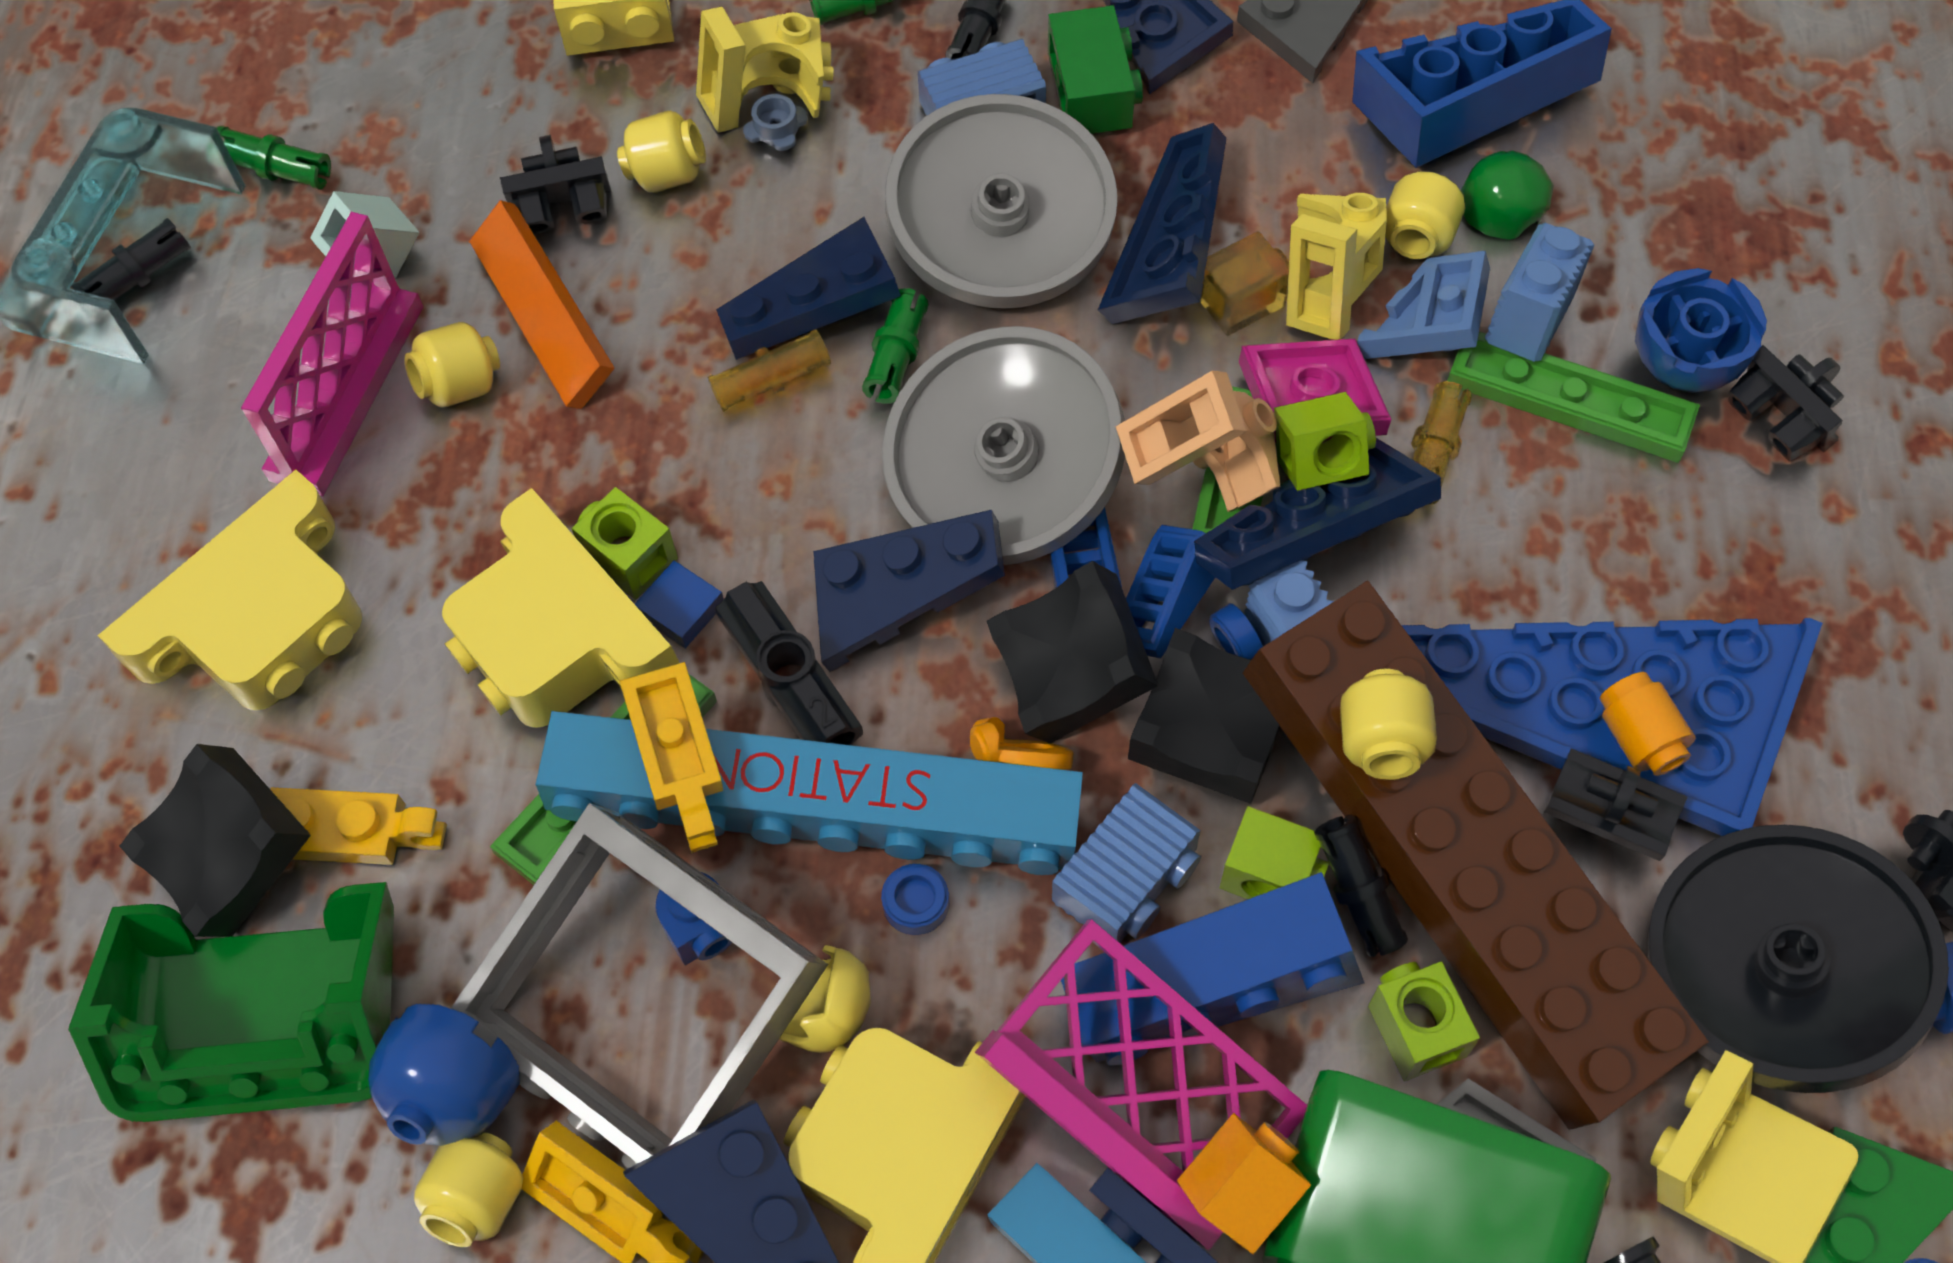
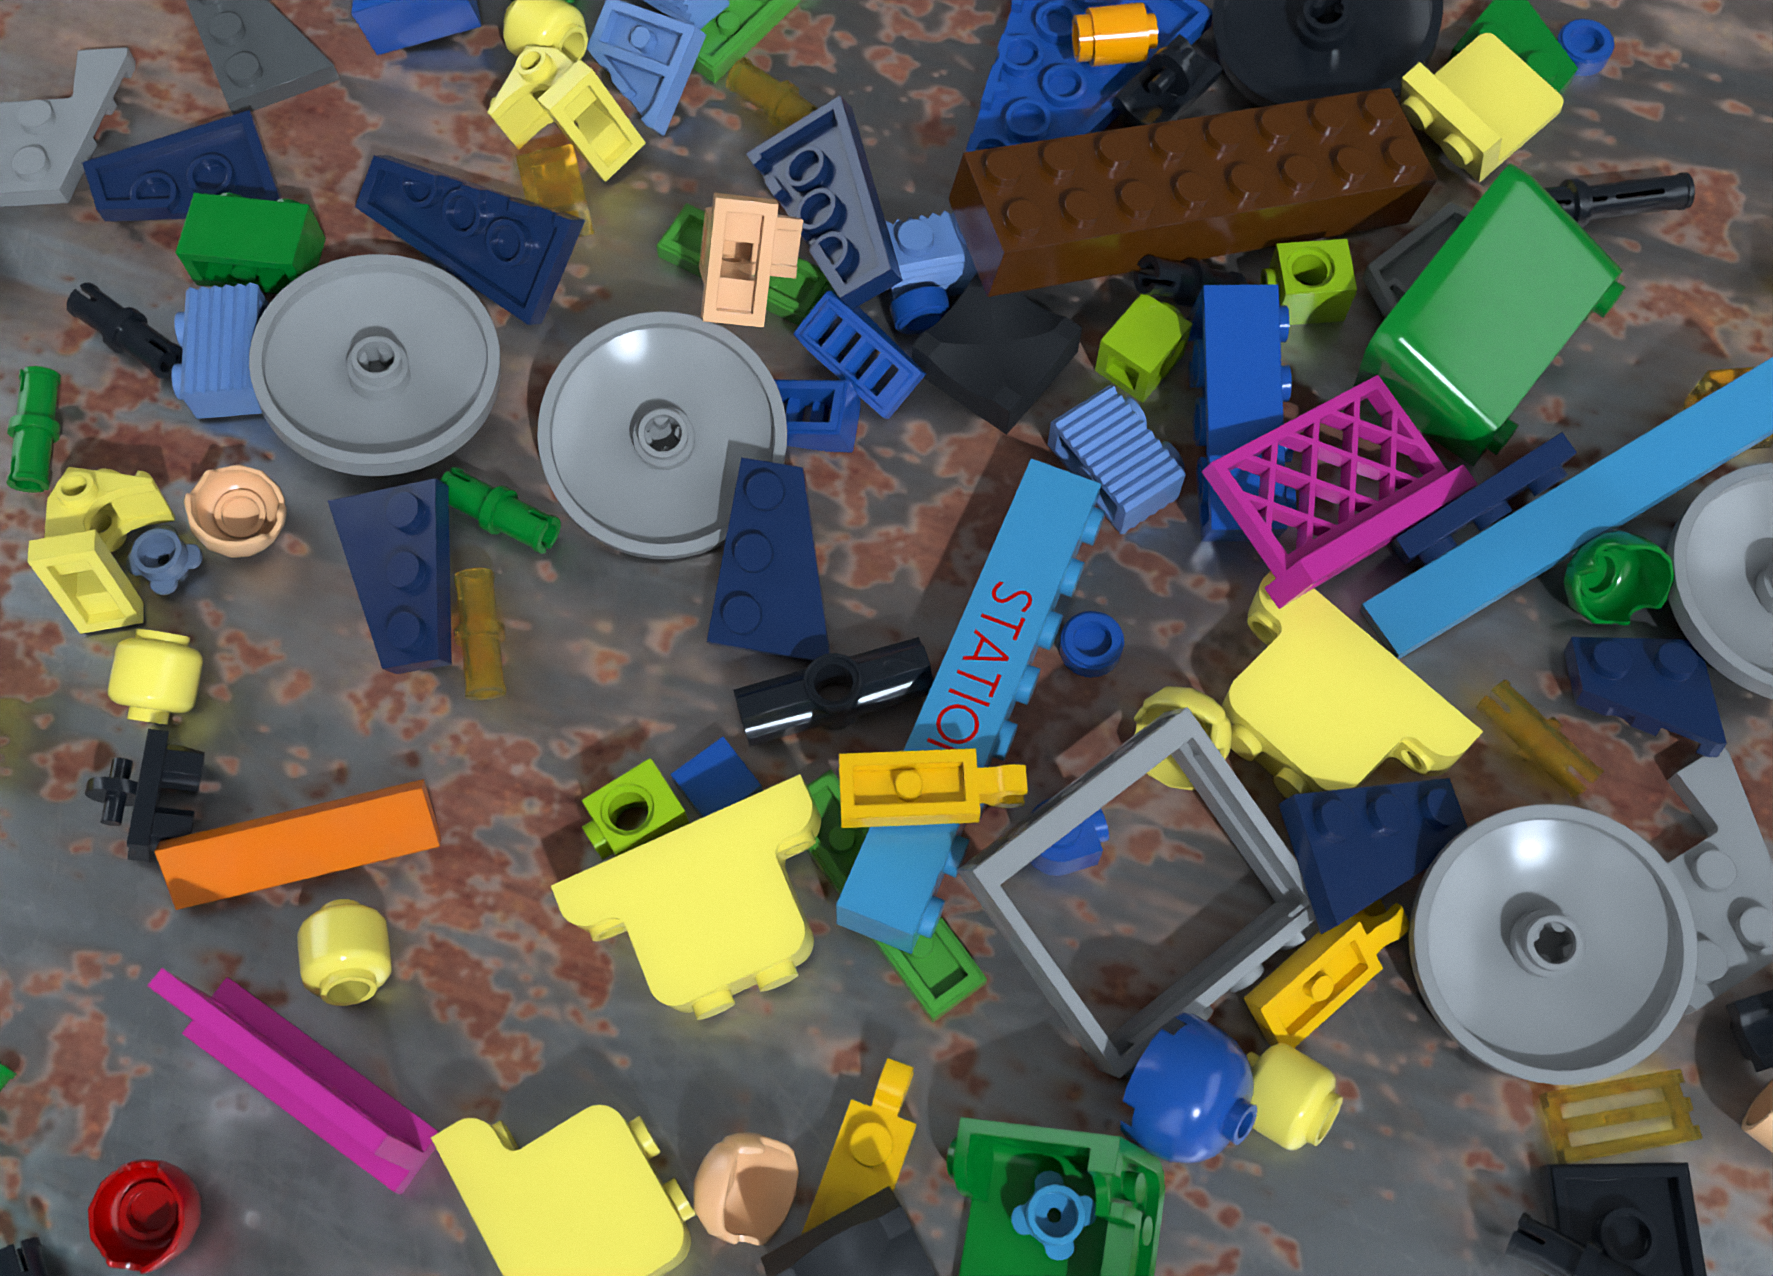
camera: 75 degrees left, 5 degrees up
light aqua brick [310,191,420,278] -> none
light orange piece [970,717,1074,770] -> none
black brick [987,561,1159,743] -> none
light orange brick [1177,1113,1311,1254] -> none
dark pink tile [1238,338,1392,443] -> none
lime brick [1274,392,1376,491] -> none
light yellow head [1340,669,1437,780] -> none
none -> red hair [88,1159,201,1275]
none -> light nougat hair [184,464,287,558]
none -> light nougat hair [694,1132,799,1246]
none -> dark azure plate [1011,1171,1097,1260]

